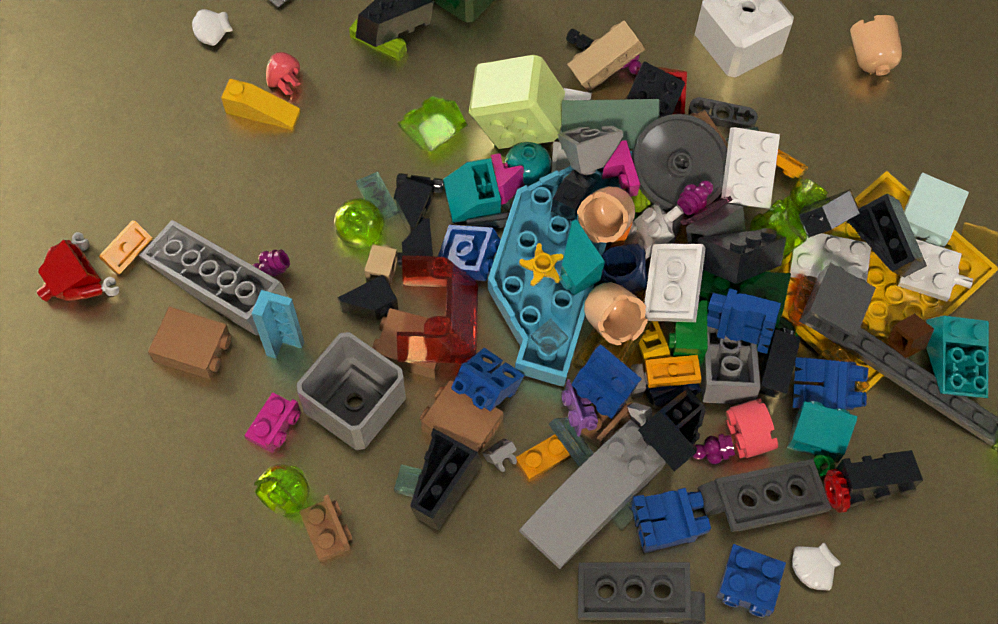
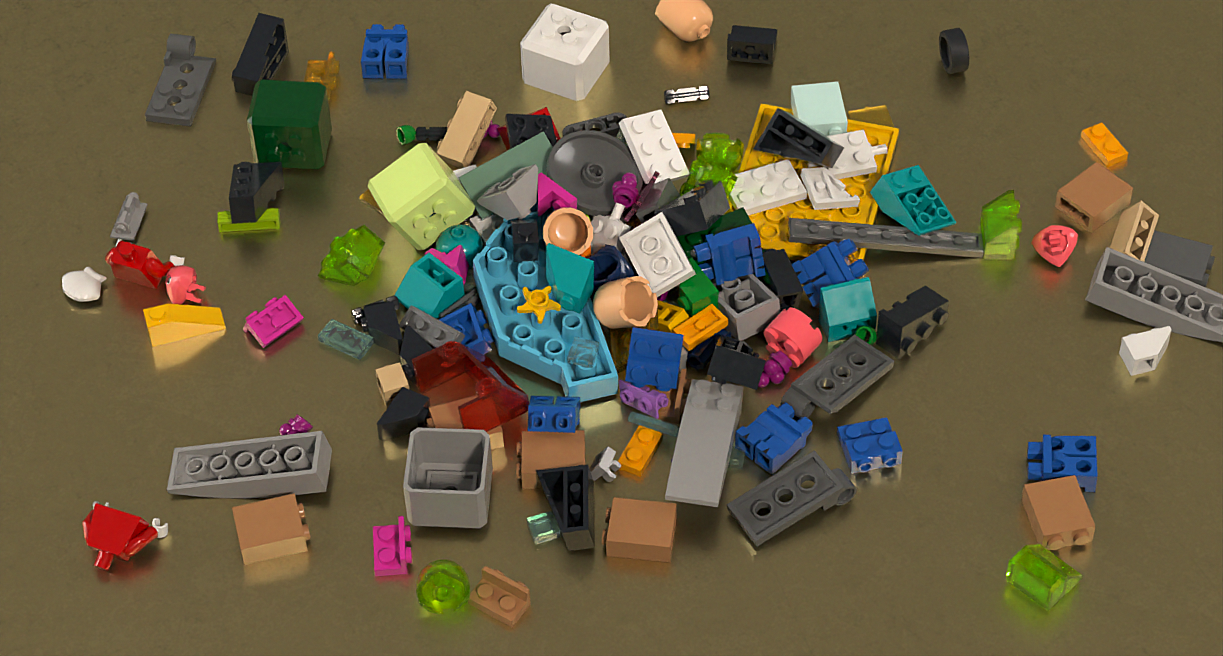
camera: 30 degrees left, 15 degrees down
light orange plate [99,221,153,275] -> none
medium azure fence [251,290,304,358] -> none
clear neon green cylinder [334,198,385,249] -> none
white tile [627,402,653,428] -> none
clear orange piece [788,275,815,326] -> none
white animal [792,543,841,590] -> none
black slope [798,189,860,238] -> none
dark grey brick [799,262,876,347] -> none
red gear [824,469,851,513] -> none
reddish brown brick [887,313,934,359] -> none
none -> red torso [105,239,185,289]
none -> dark pink bracket [243,295,304,348]
none -> green hinge [396,125,416,145]
none -> dark grey tile [399,305,465,357]
none -> medium nougat brick [602,497,677,562]
none -> axle [664,85,710,104]
none -> black bracket [727,25,777,64]
none -> white wing [800,167,860,210]

